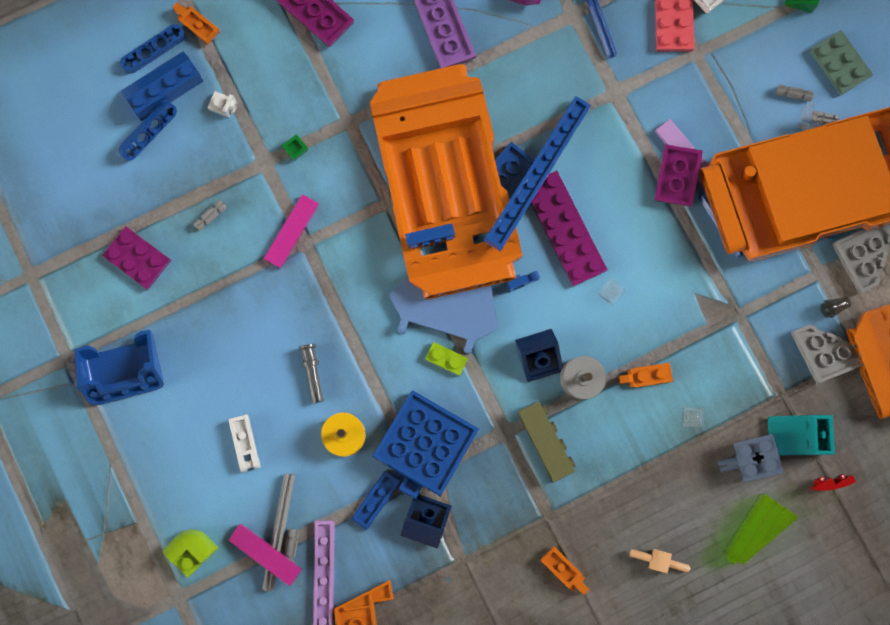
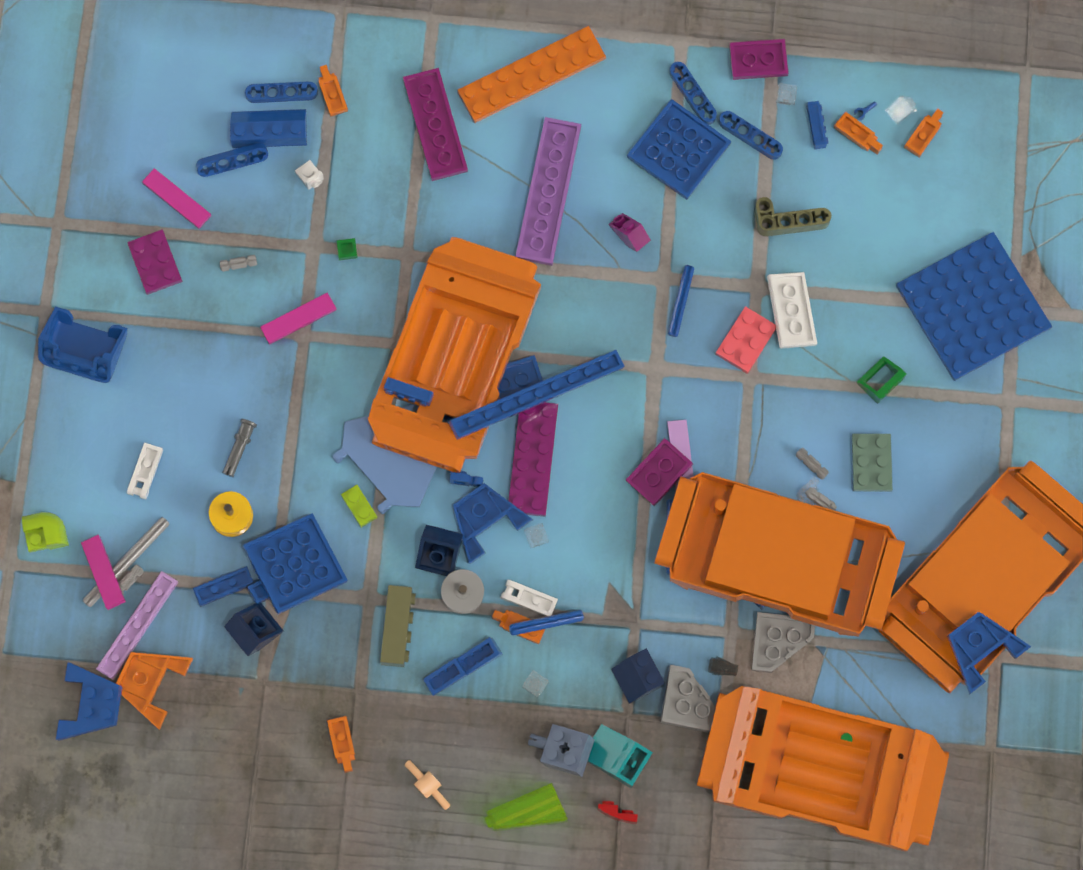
camera: 30 degrees right, 5 degrees down
none -> dark pink tile [142,168,211,229]
none -> blue slope [423,637,503,696]
none -> blue wing [453,483,533,564]
none -> white plate [500,580,558,617]
none -> blue axle [509,610,584,635]
none -> dark blue slope [611,648,665,704]

